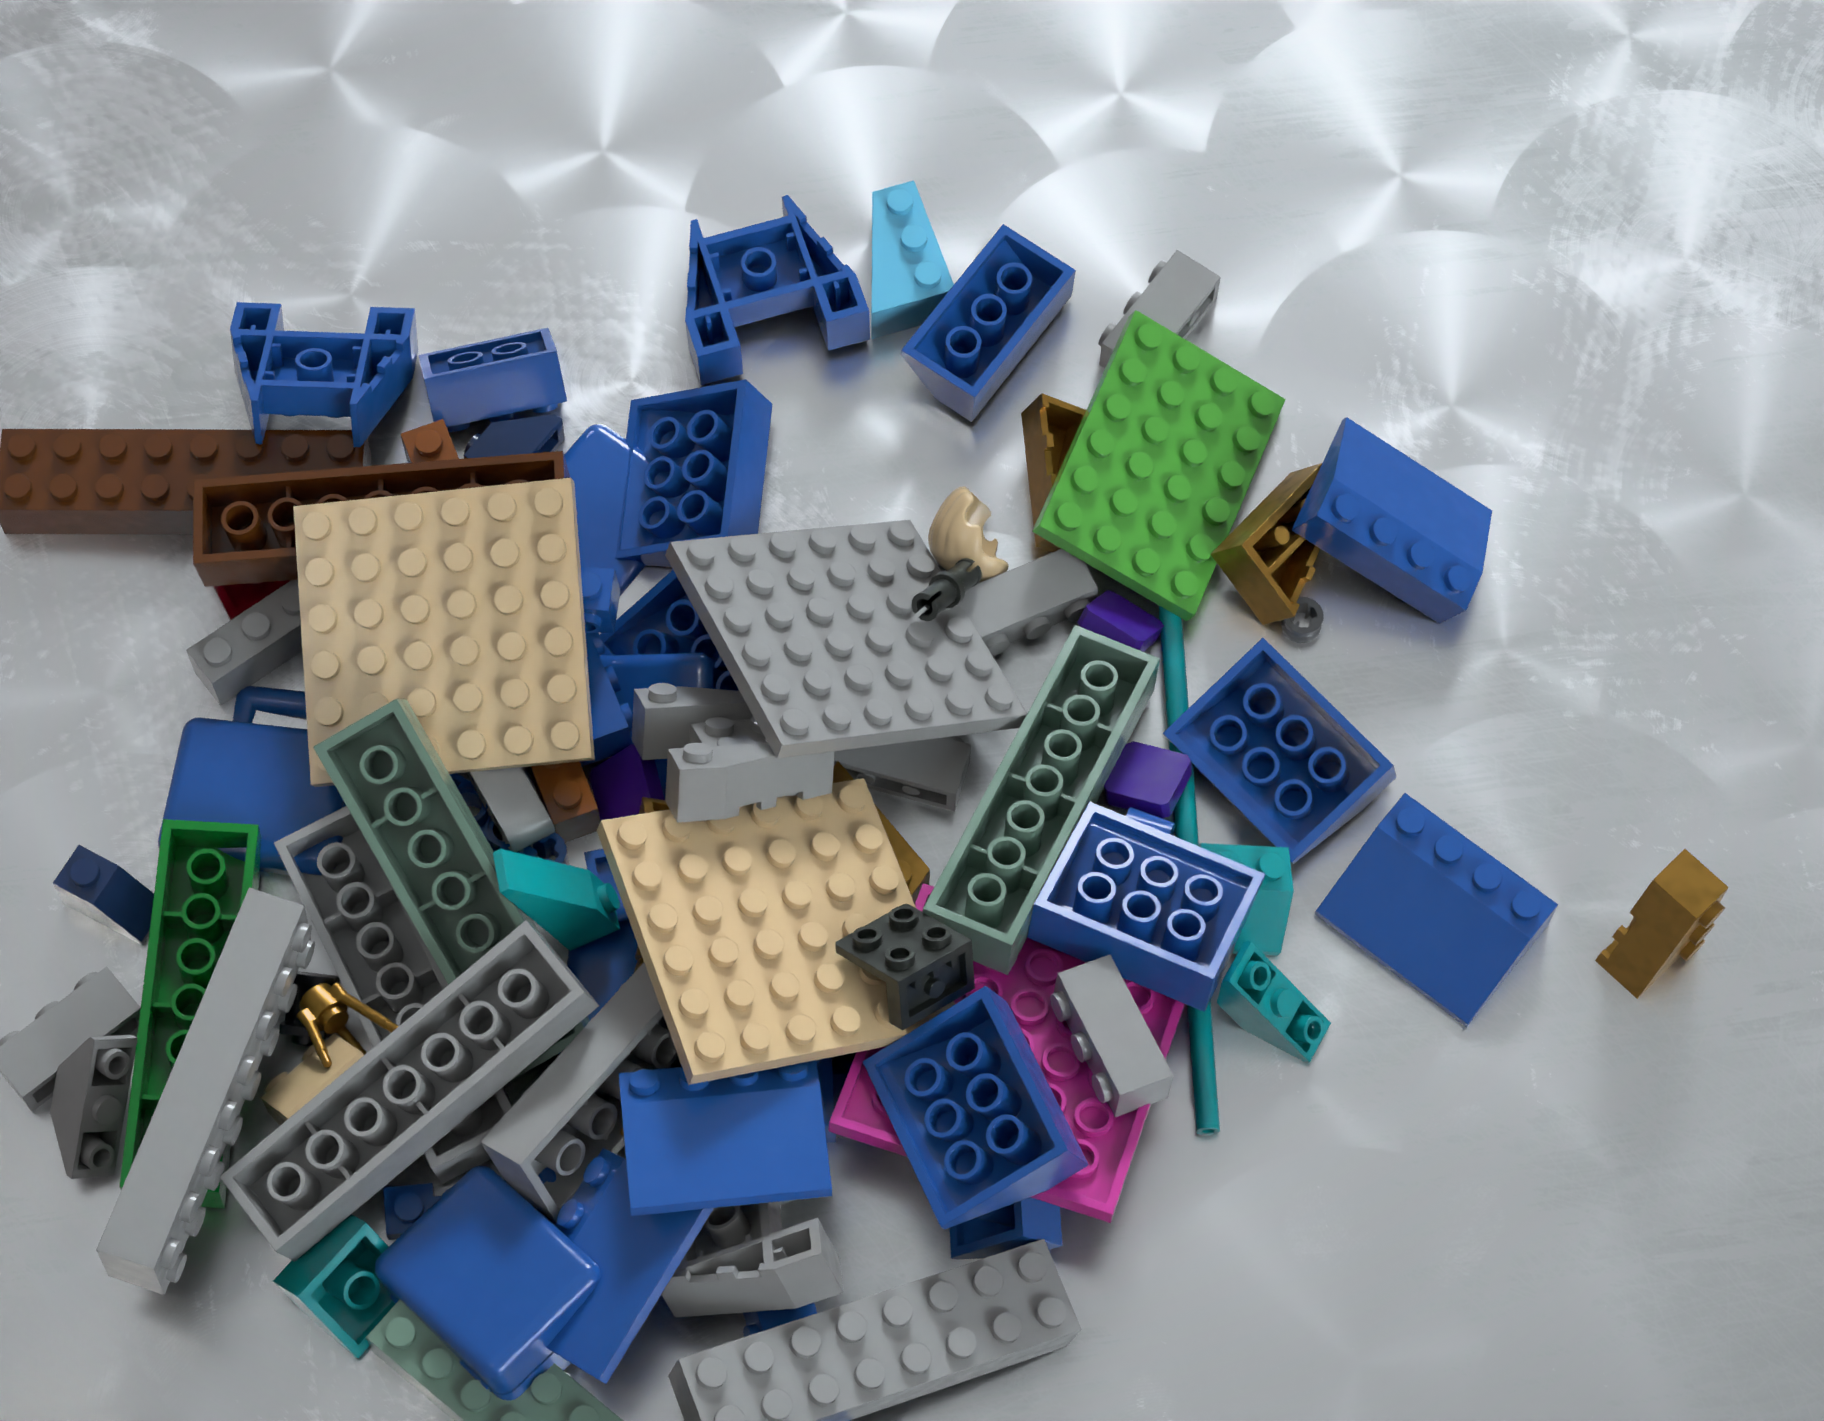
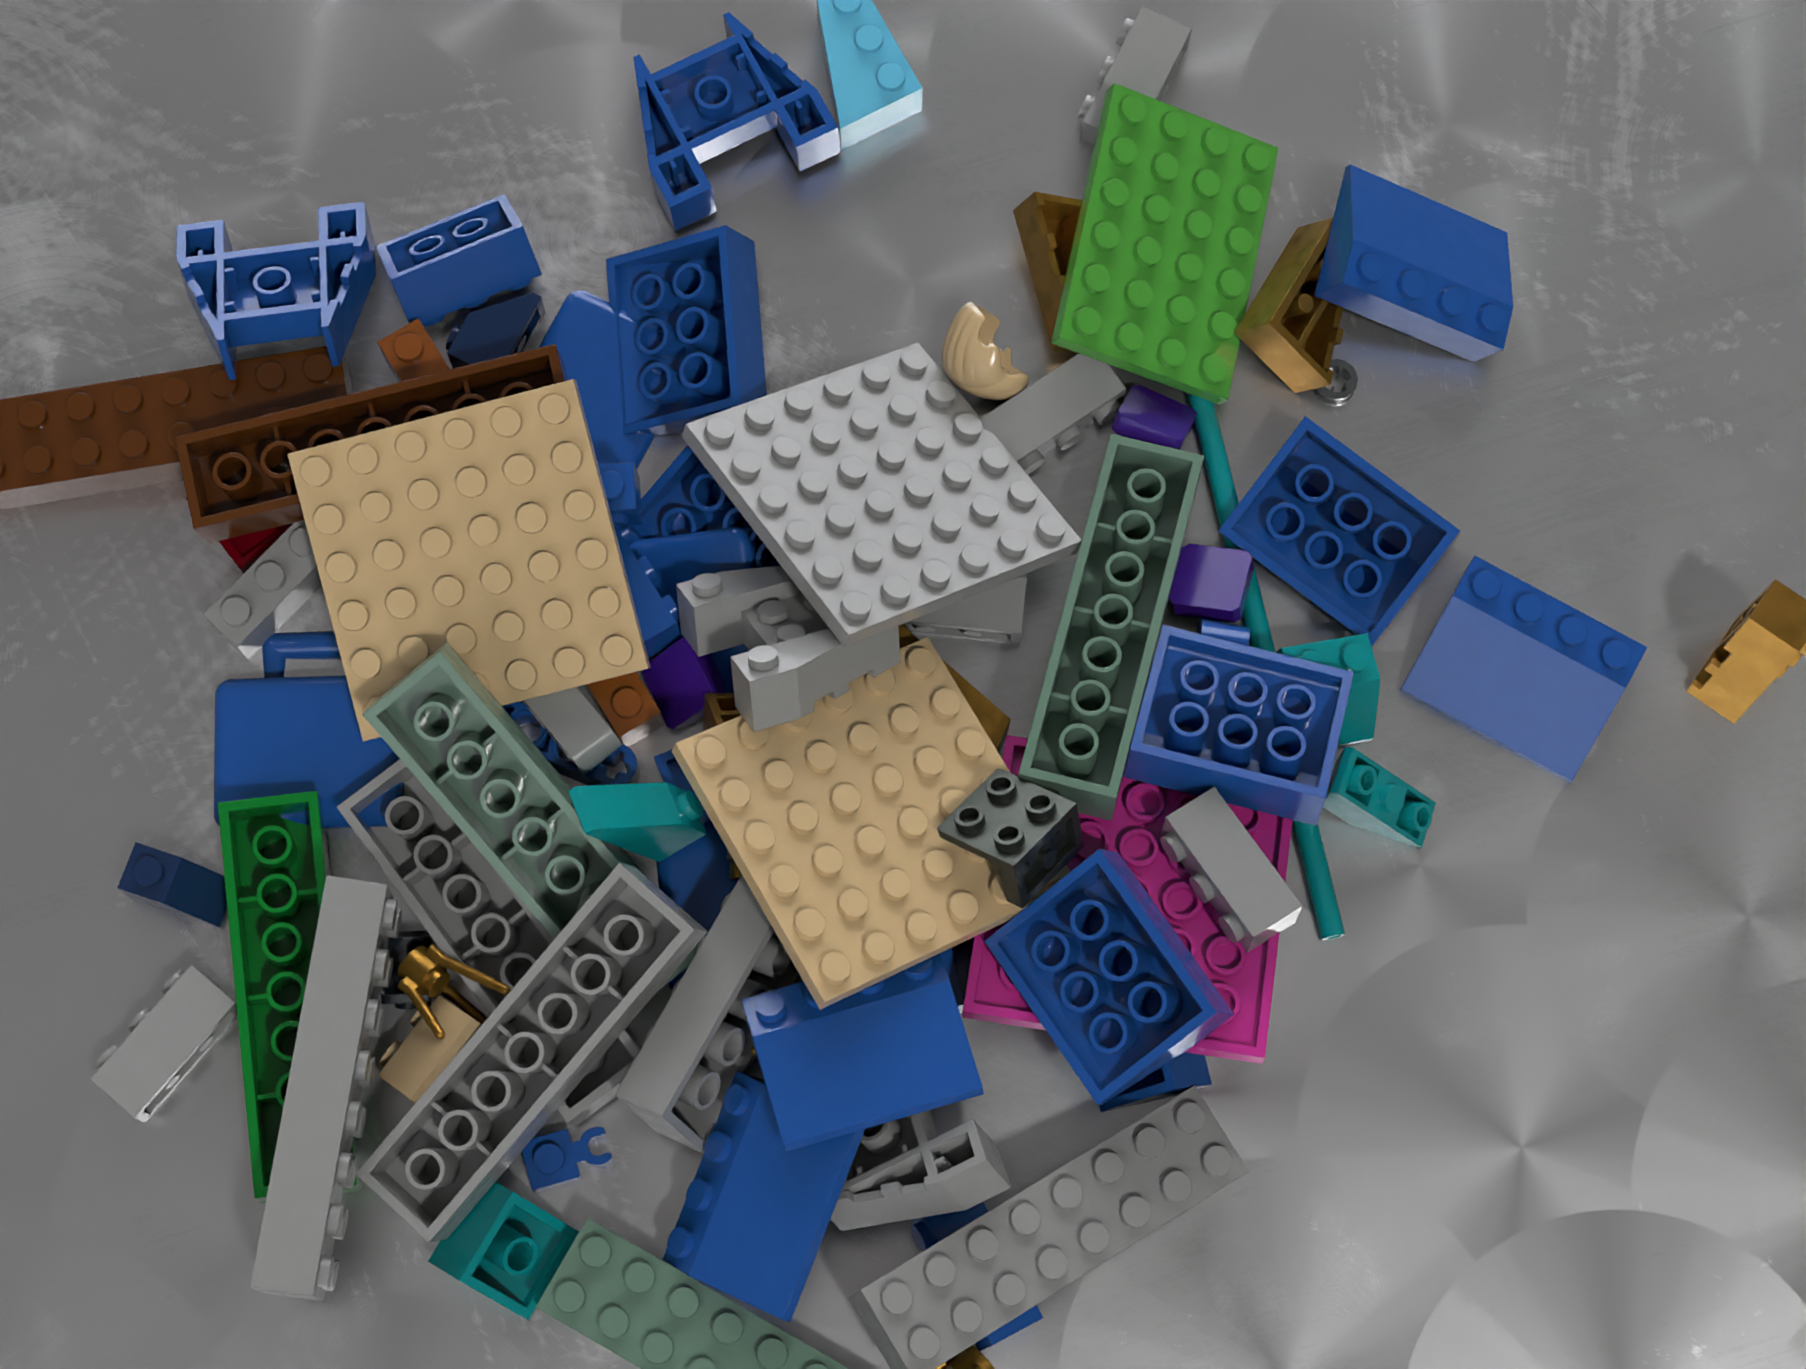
camera: 10 degrees left, 10 degrees up
light grey slope [50,1035,138,1179] -> none
blue piece [374,1166,601,1401] -> none
blue slope [901,224,1076,422] -> none
pearl dark grey pin [911,558,982,621] -> none

